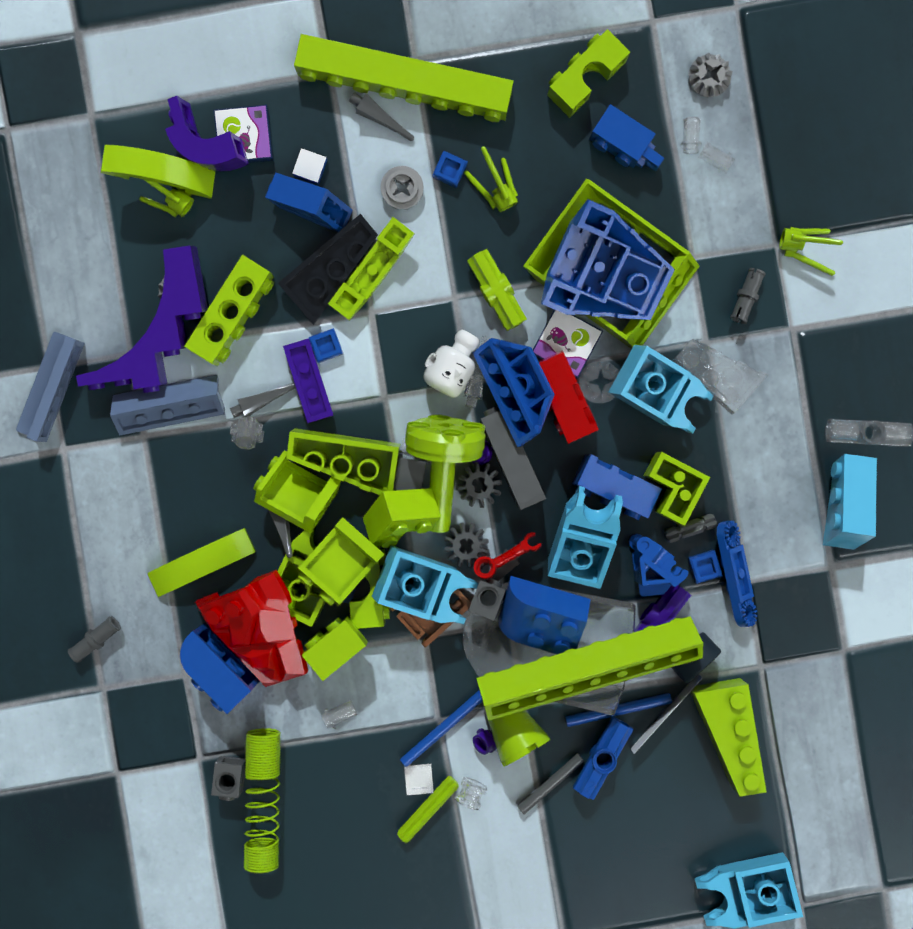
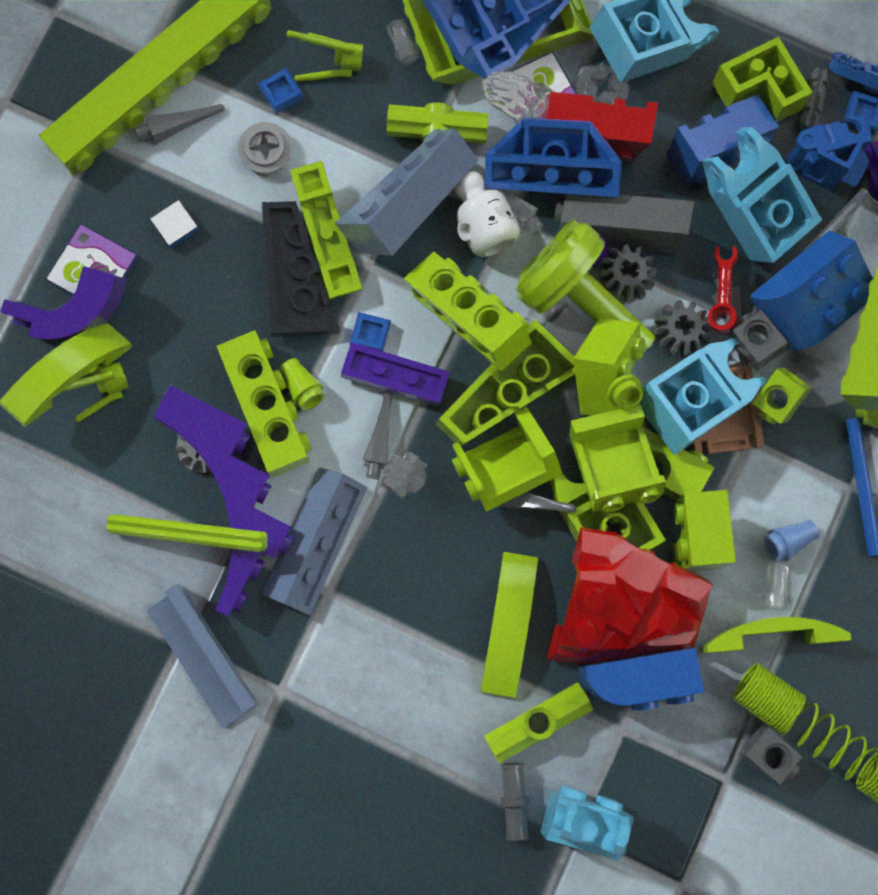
camera: 60 degrees left, 10 degrees down
blue slope [265,173,353,233] -> none
none -> lime axle [106,514,268,552]
none -> lime cone [280,358,325,411]
none -> sand blue wedge [334,129,478,256]
none -> clear pin [386,19,420,65]
none -> lime brick [404,251,532,371]
none -> clear piece [482,71,552,124]
none -> lime piece [483,682,593,764]
none -> medium azure brick [540,785,634,861]
none -> lime plate [607,375,643,410]
none -> lime slope [700,617,851,654]
none -> lime brick [752,367,813,424]
none -> medium blue cone [763,520,819,562]

